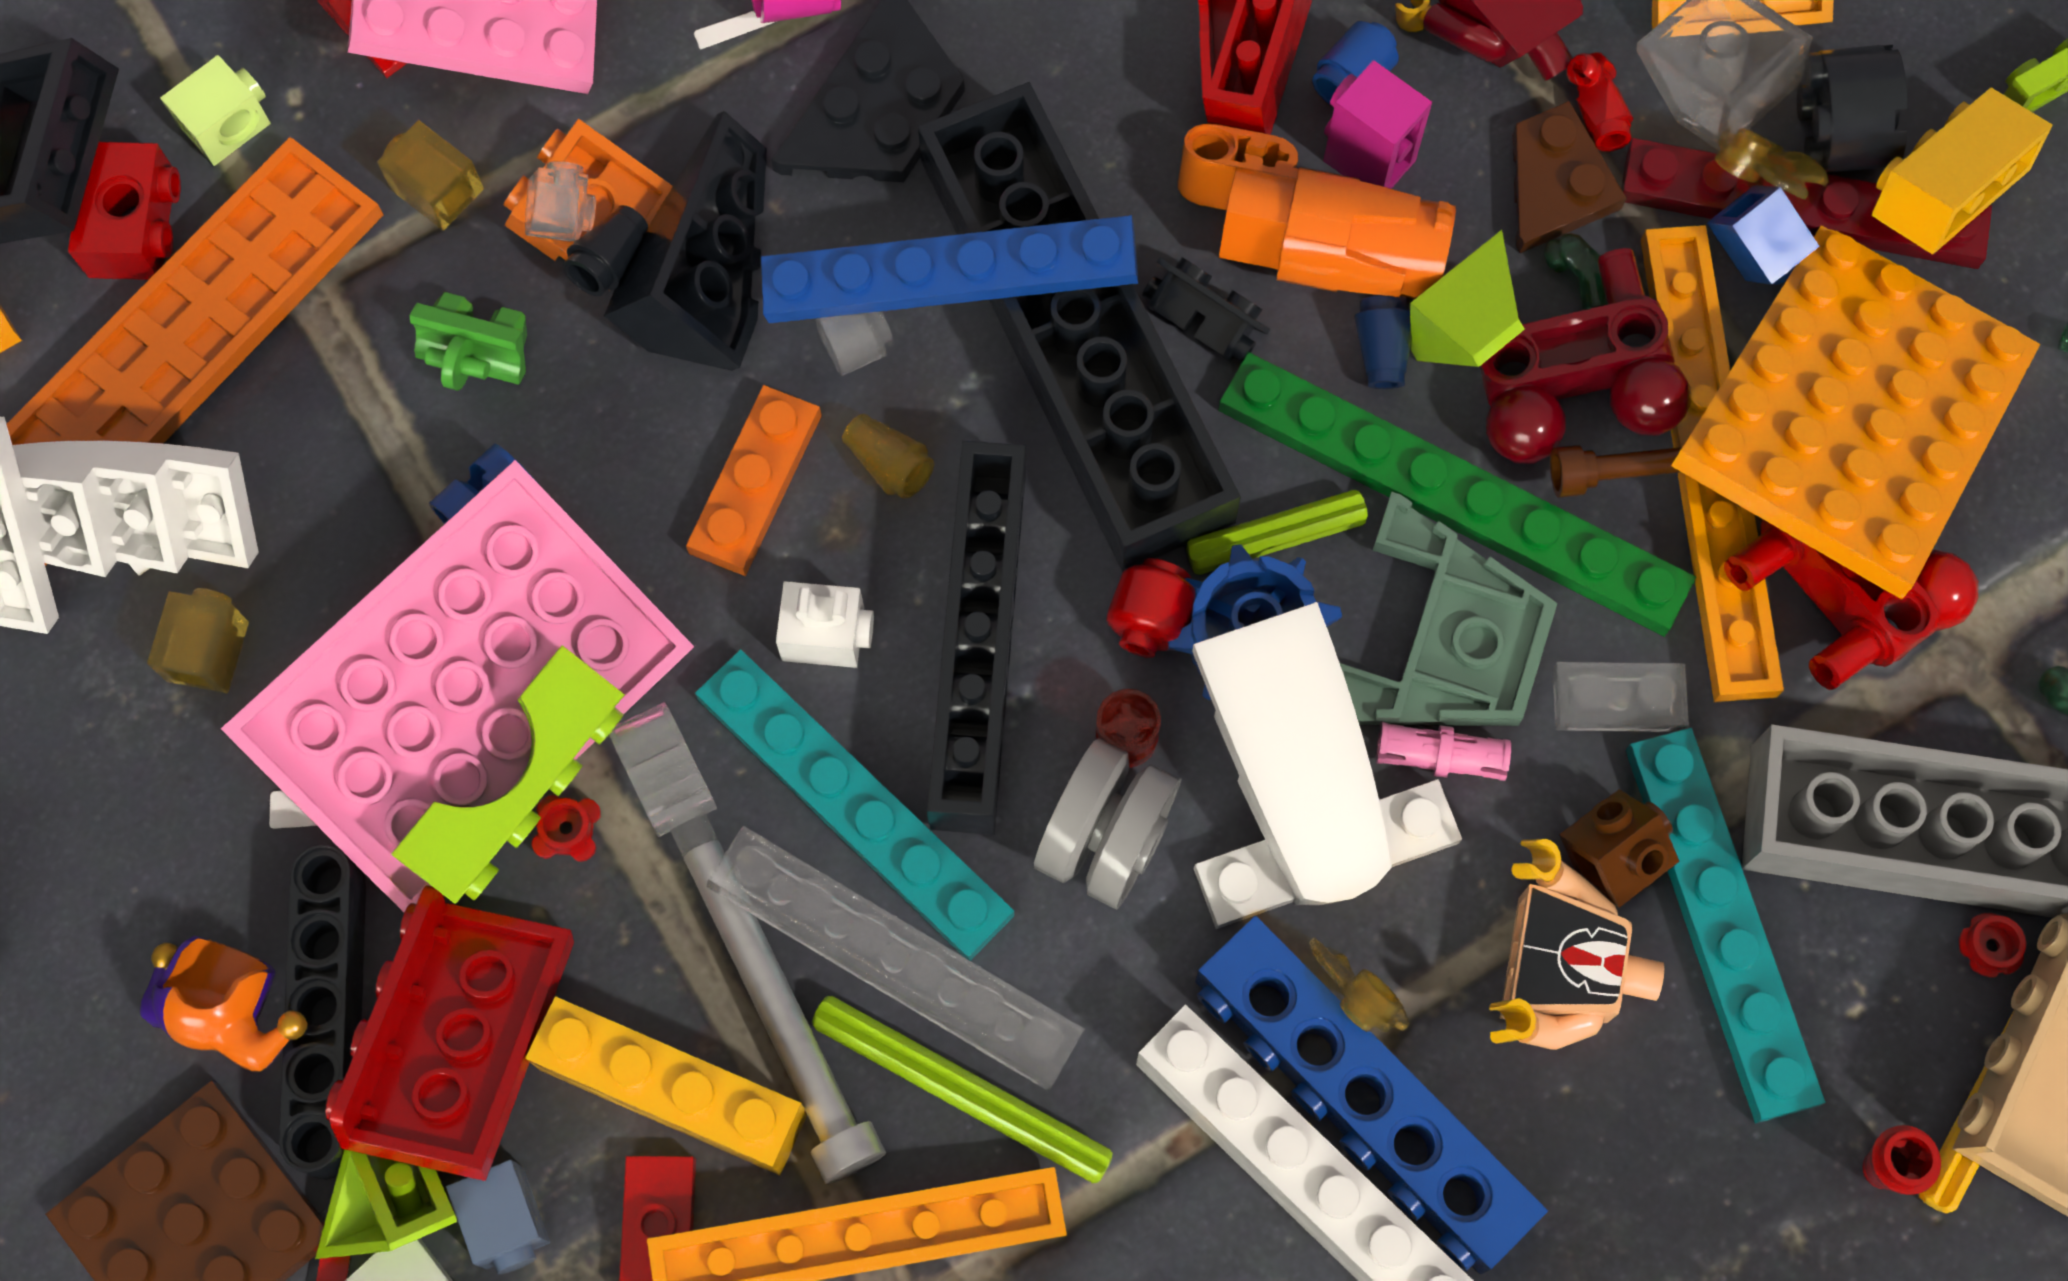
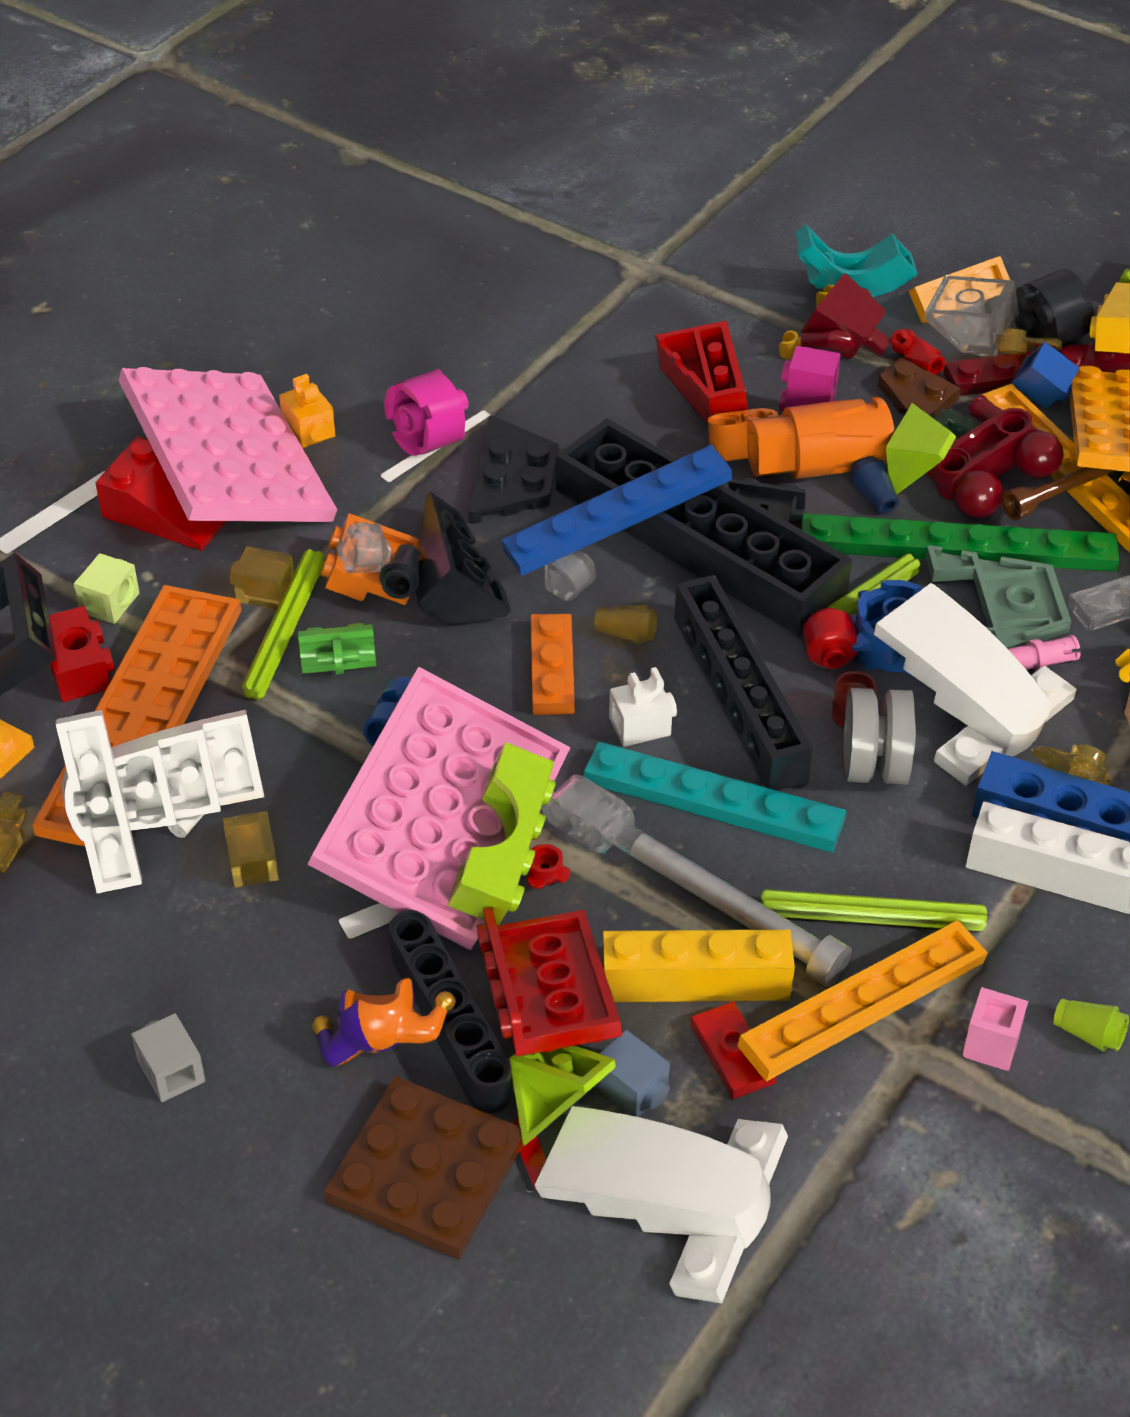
camera: 25 degrees left, 25 degrees down
clear plate [706,826,1085,1091] -> none
blue brick [1312,21,1399,107] -> none
none -> lime axle [242,549,324,701]

